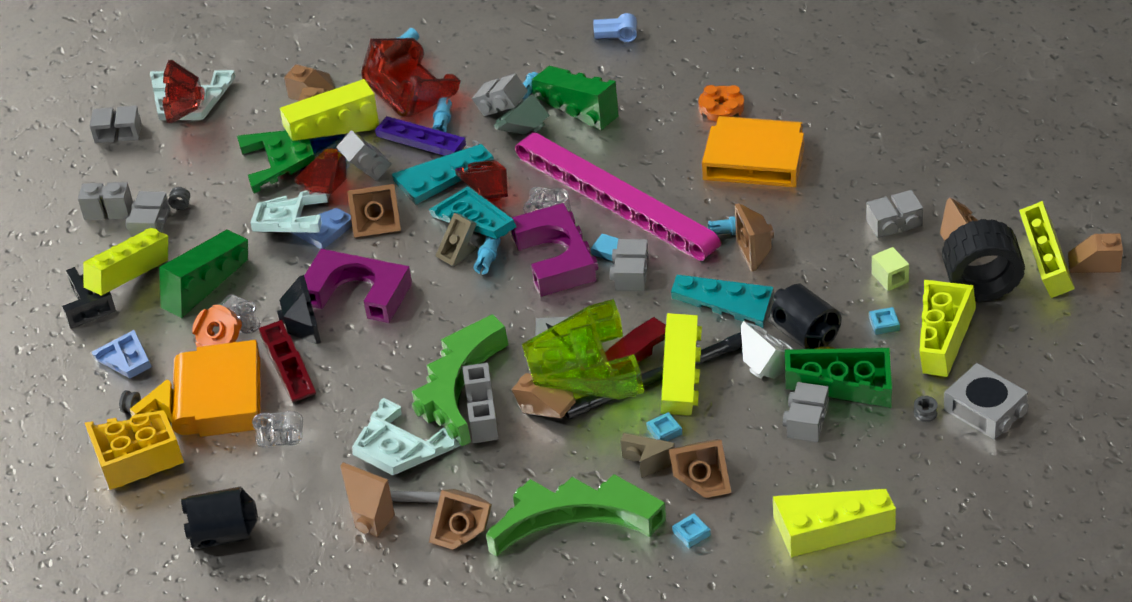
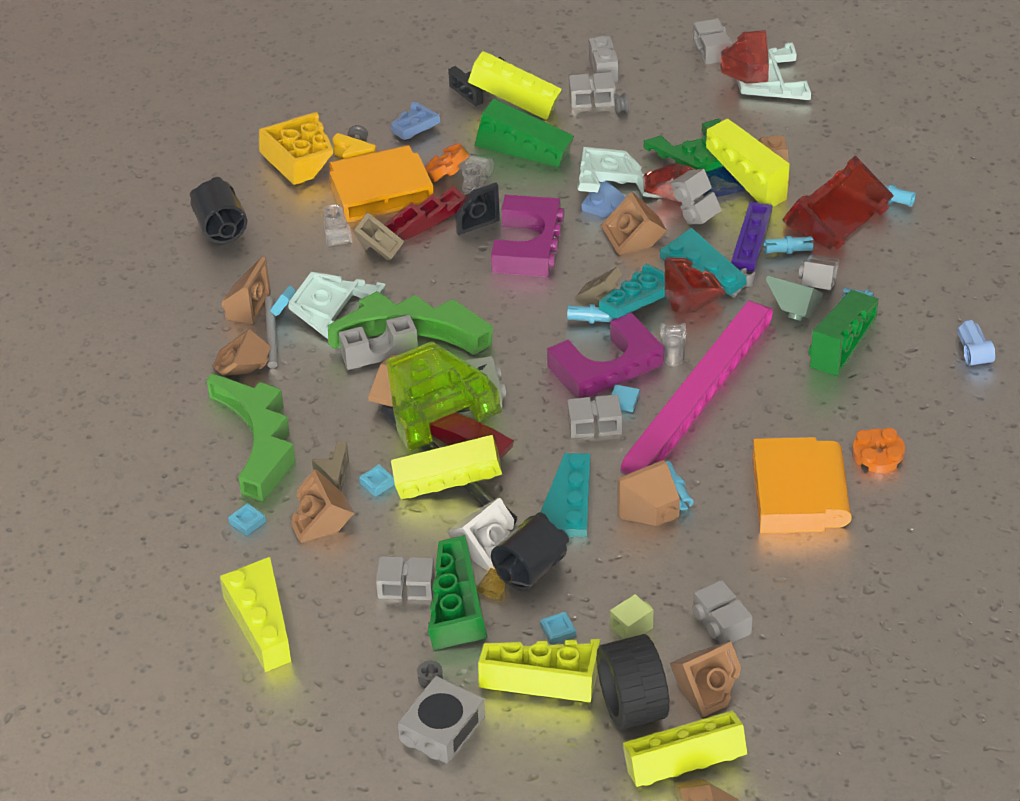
camera: 75 degrees right, 0 degrees up
medium nougat slope [284,64,336,100] -> none
none -> medium azure tile [270,285,296,316]
none -> dark tan slope [353,212,405,261]

